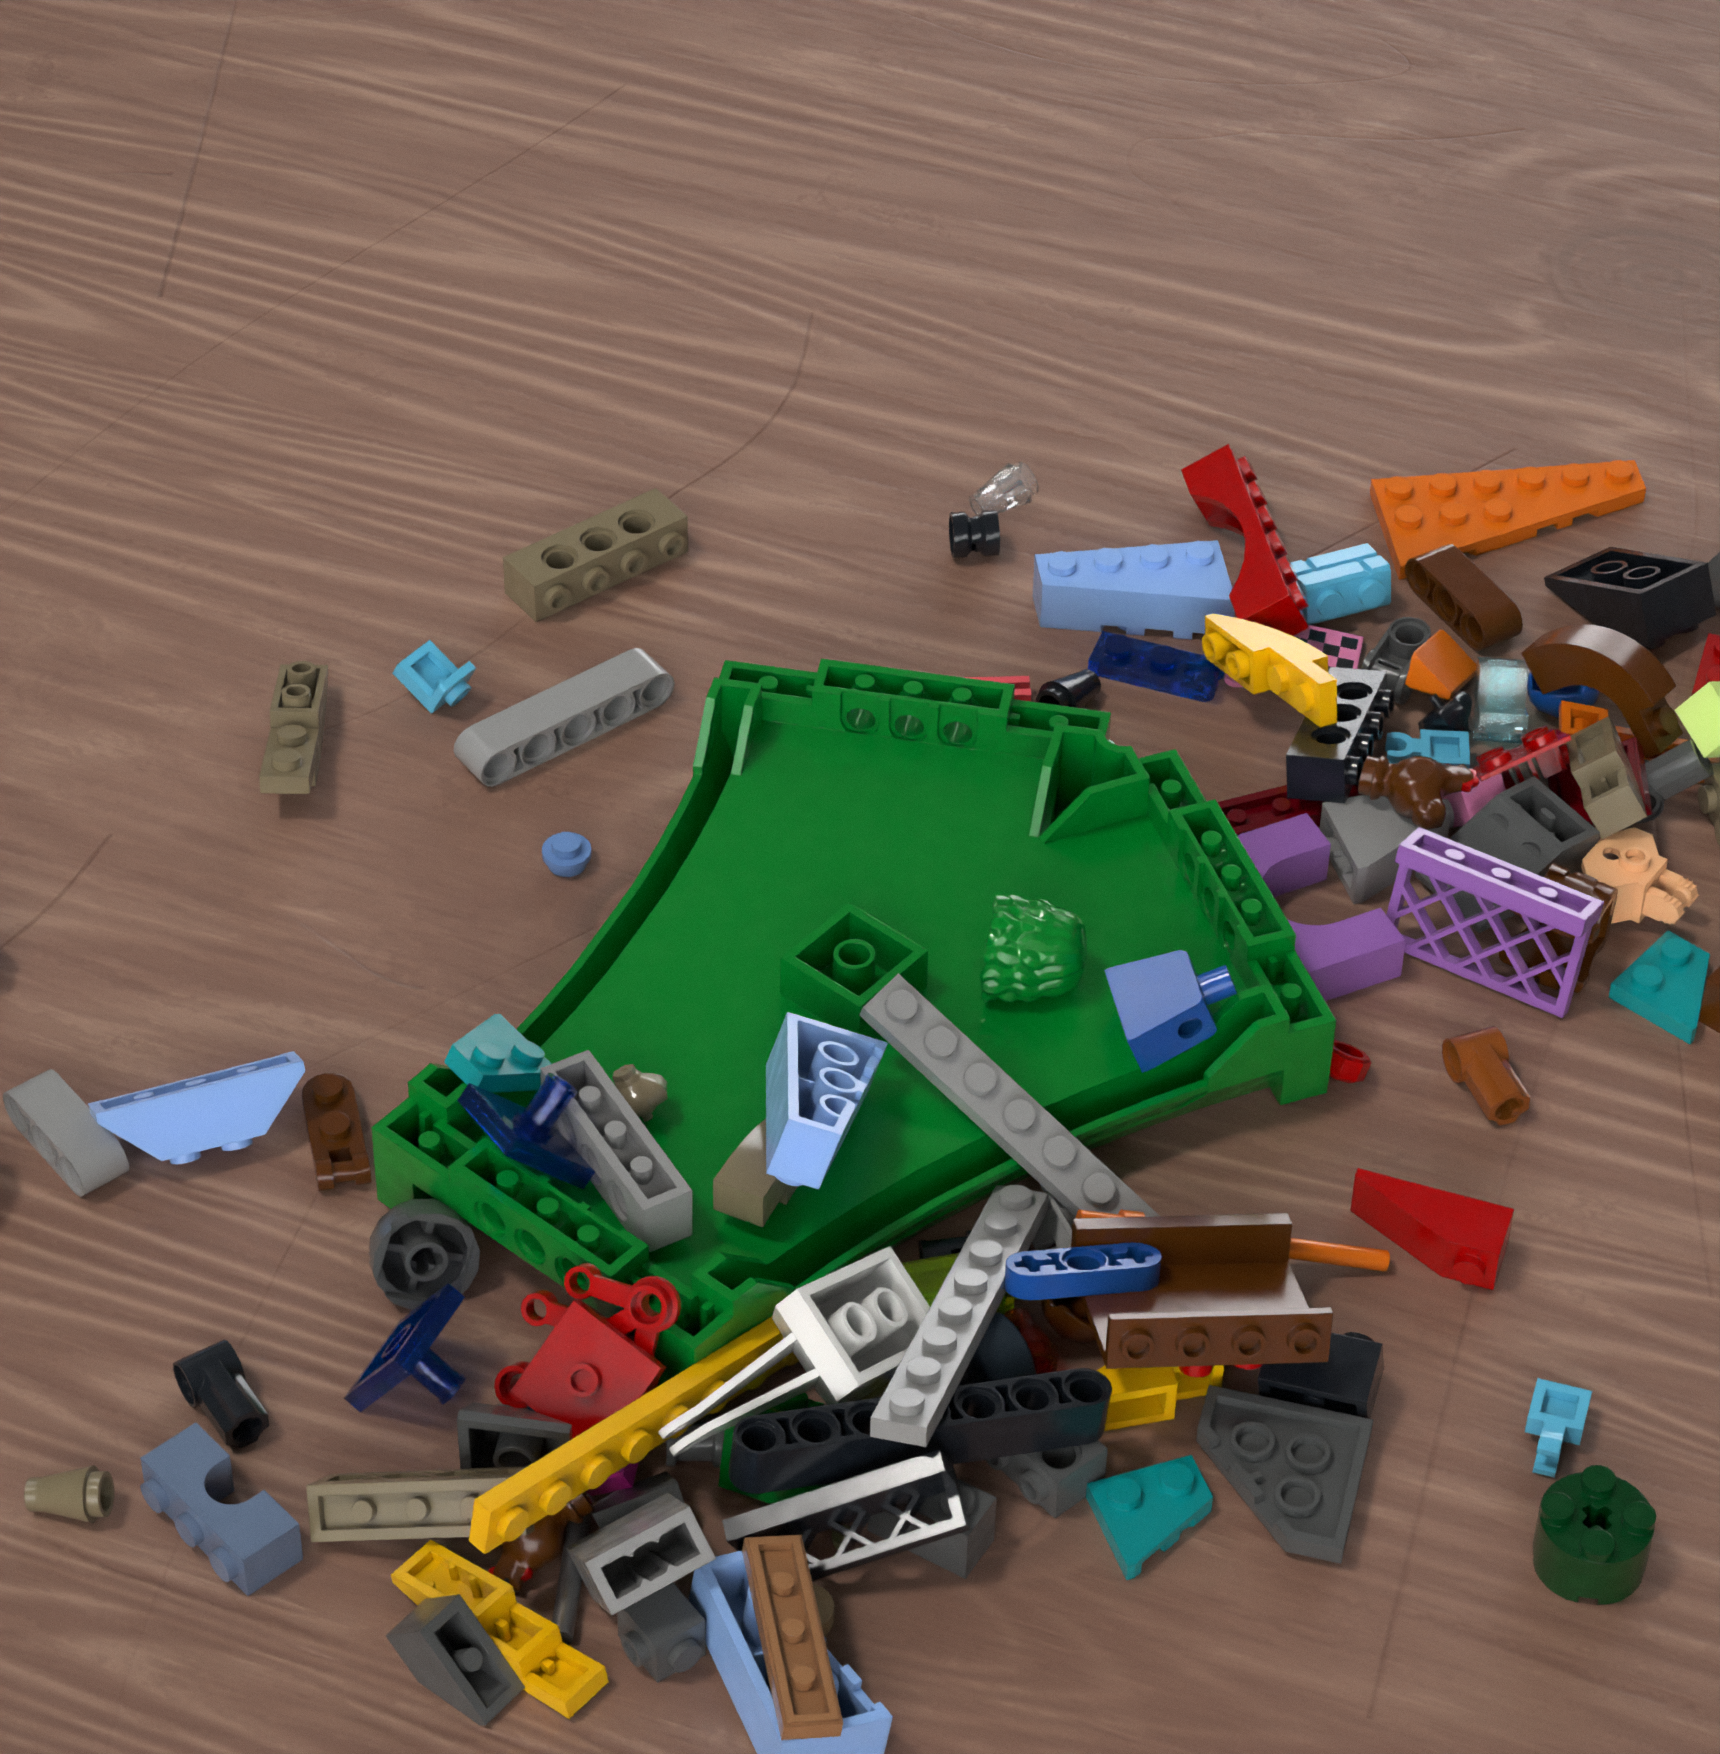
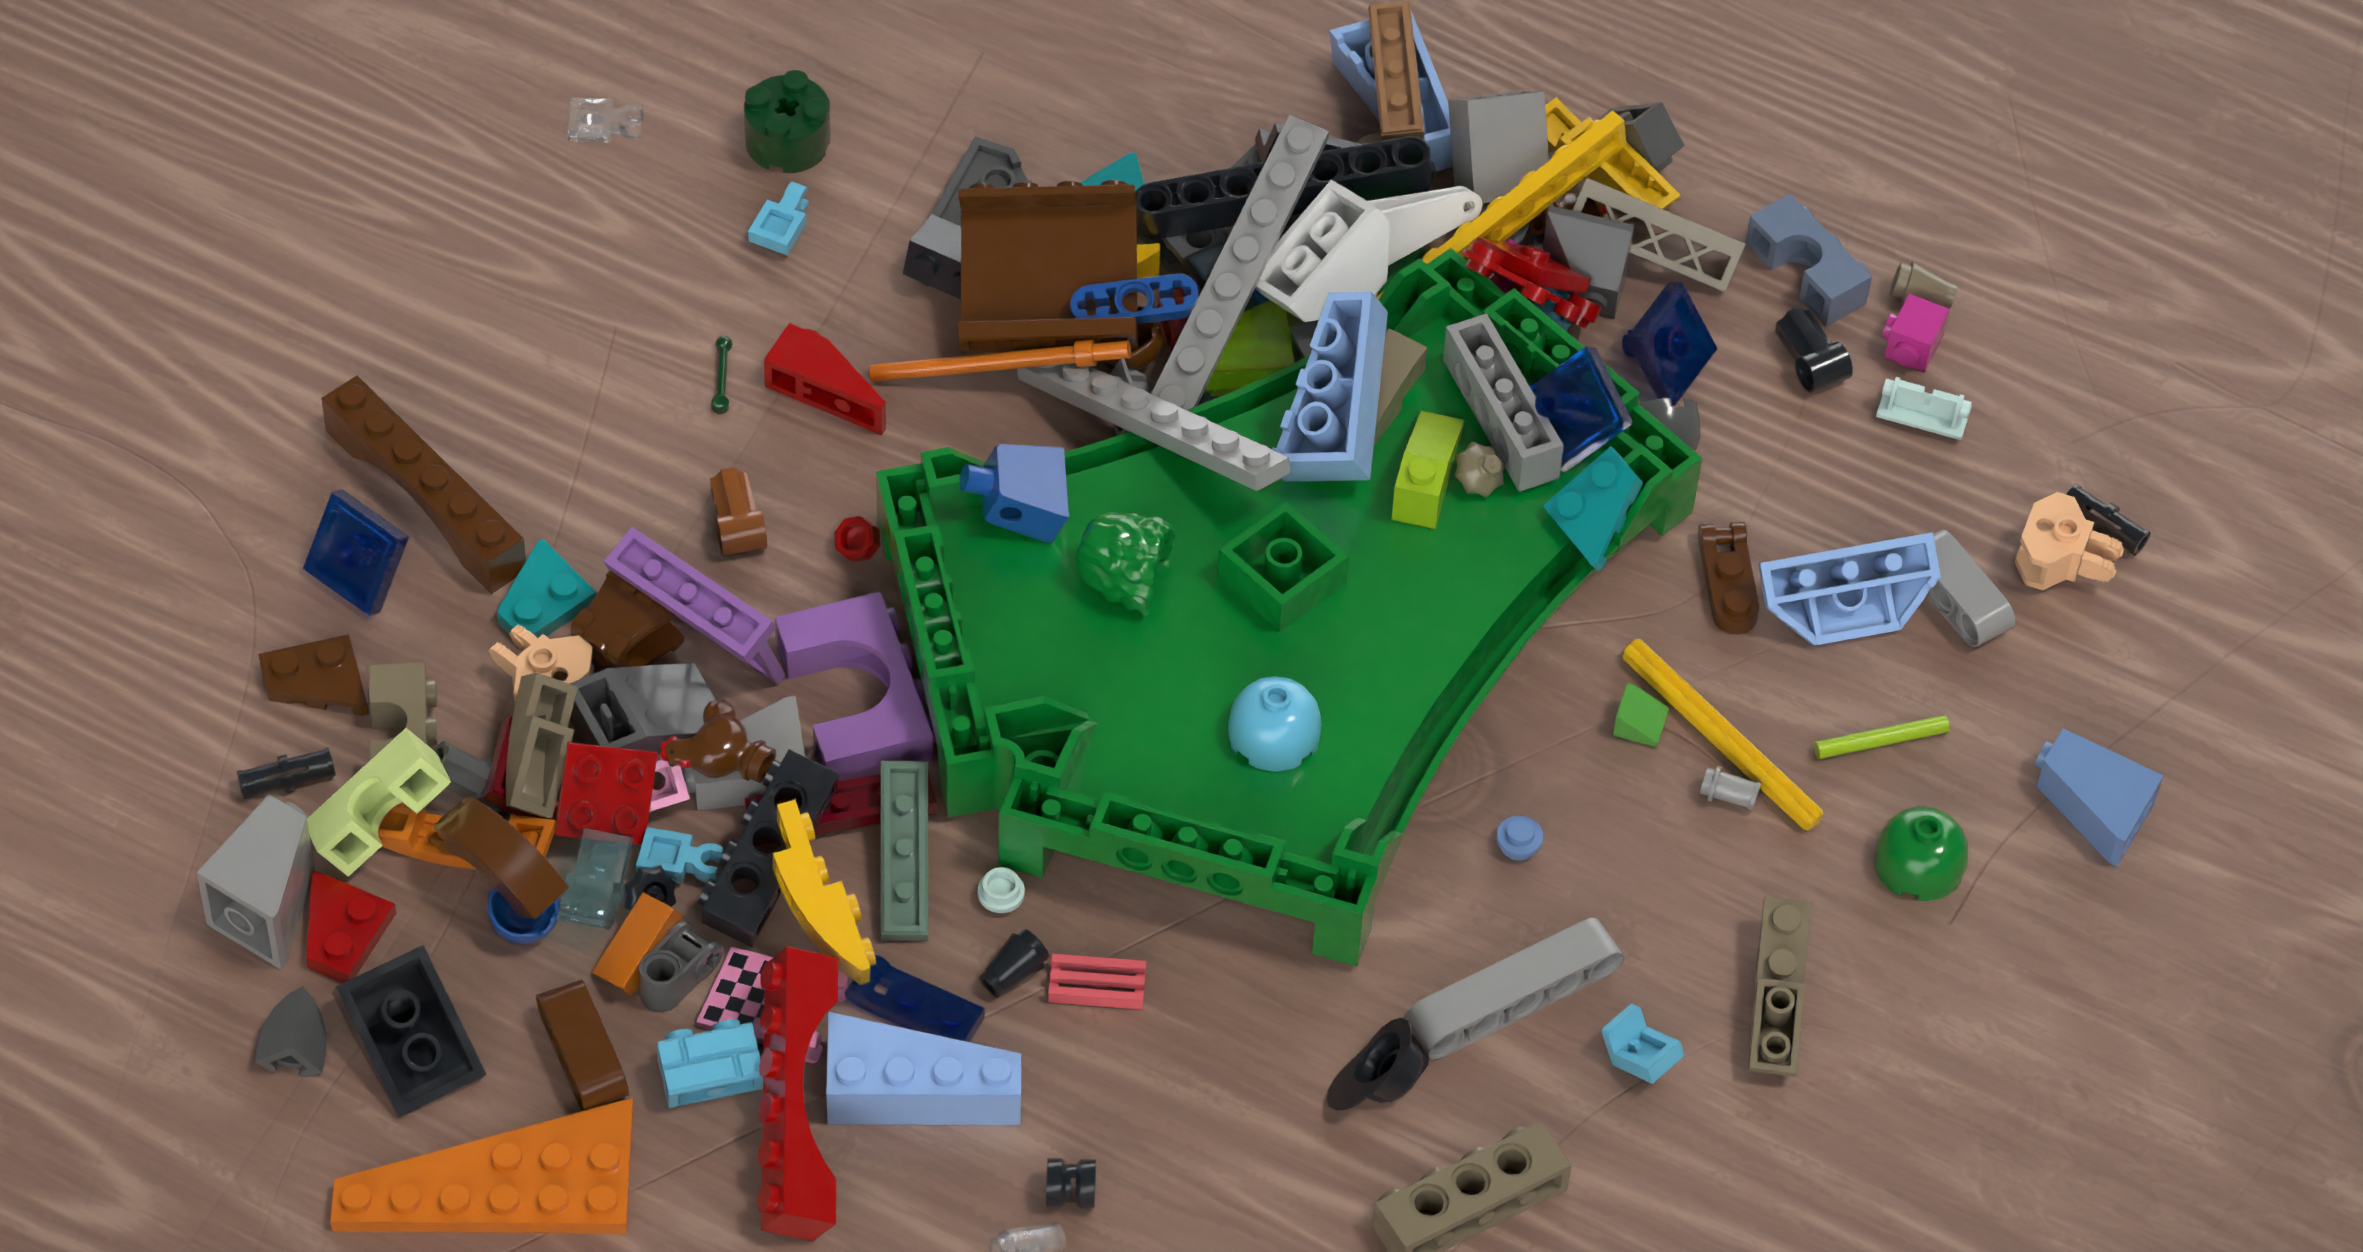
camera: 175 degrees left, 10 degrees up
none -> dark green hinge [711,336,733,414]
none -> sand green tile [880,761,929,941]
none -> medium azure cylinder [1228,676,1322,772]
none -> black piece [1326,1018,1429,1111]
none -> lime slope [1391,411,1465,529]
none -> bright green slope [1613,683,1669,747]
none -> yellow axle [1623,639,1823,831]
none -> light grey pin [1699,766,1761,811]
none -> lime bar [1814,715,1950,759]
none -> green cylinder [1874,806,1968,902]
none -> light aqua hinge [1876,377,1972,440]
none -> dark pink brick [1882,294,1950,373]

